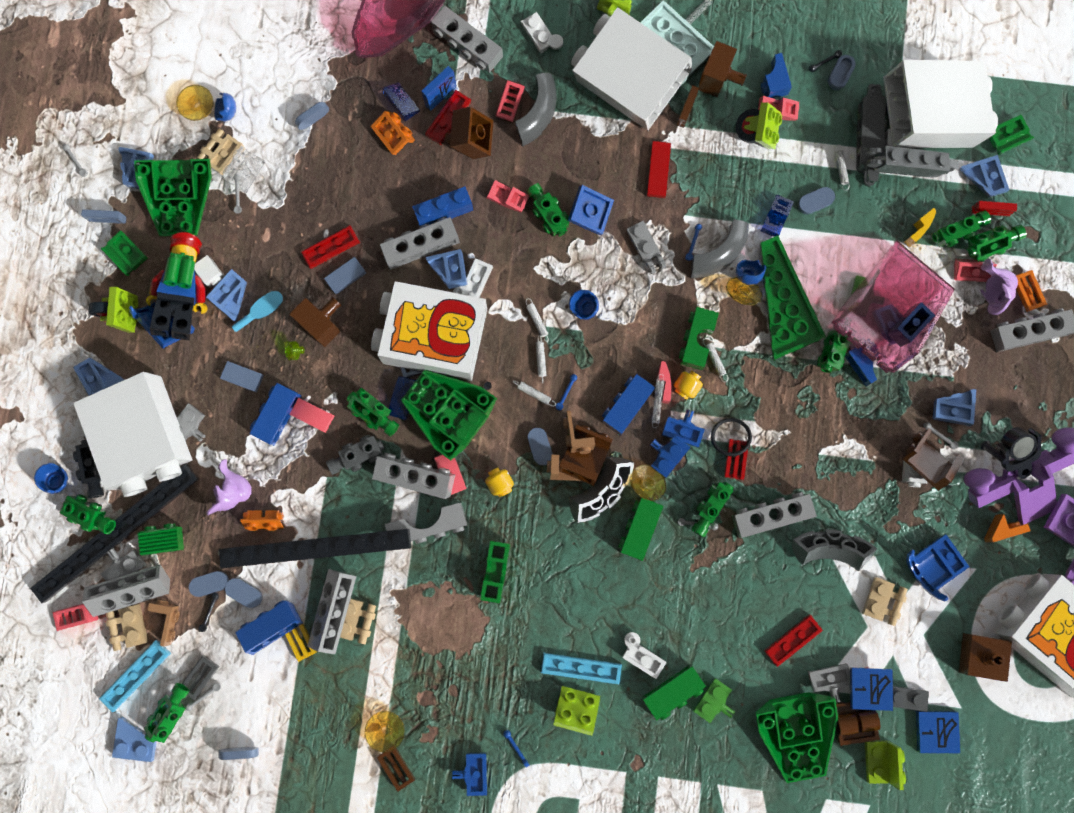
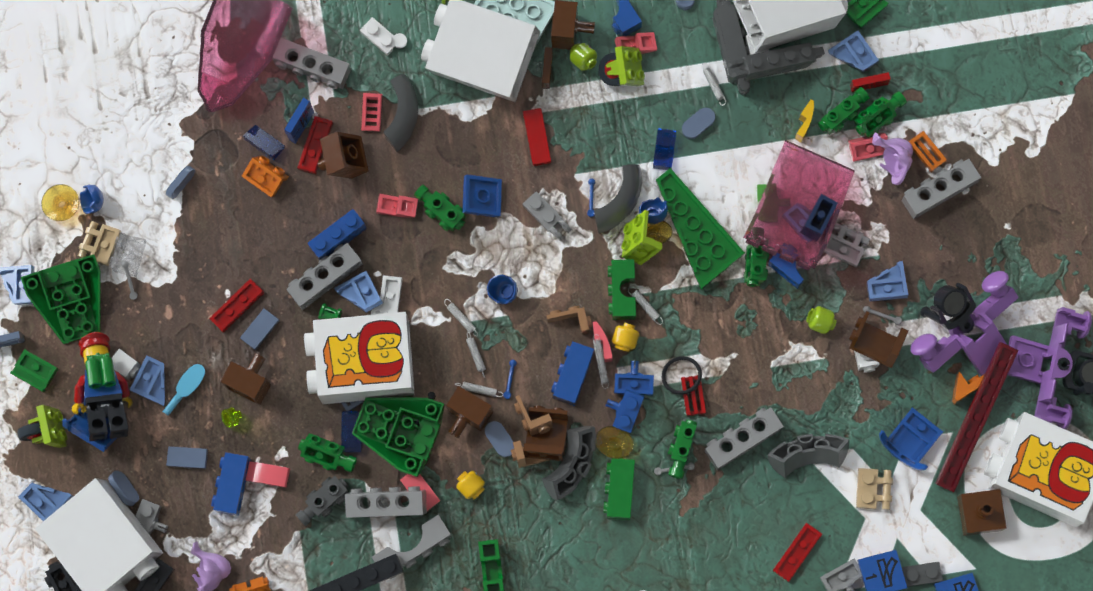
camera: 15 degrees left, 5 degrees down
none -> sand blue tile [108,471,139,506]
none -> green bush [318,303,342,320]
none -> reddish brown brick [446,386,493,438]
none -> medium nougat bracket [547,306,592,335]
none -> lime head [570,43,597,71]
none -> lime bracket [621,210,662,265]
none -> lime head [806,306,837,334]
none -> light grey plate [822,222,870,267]
none -> dark red tile [935,342,1019,492]

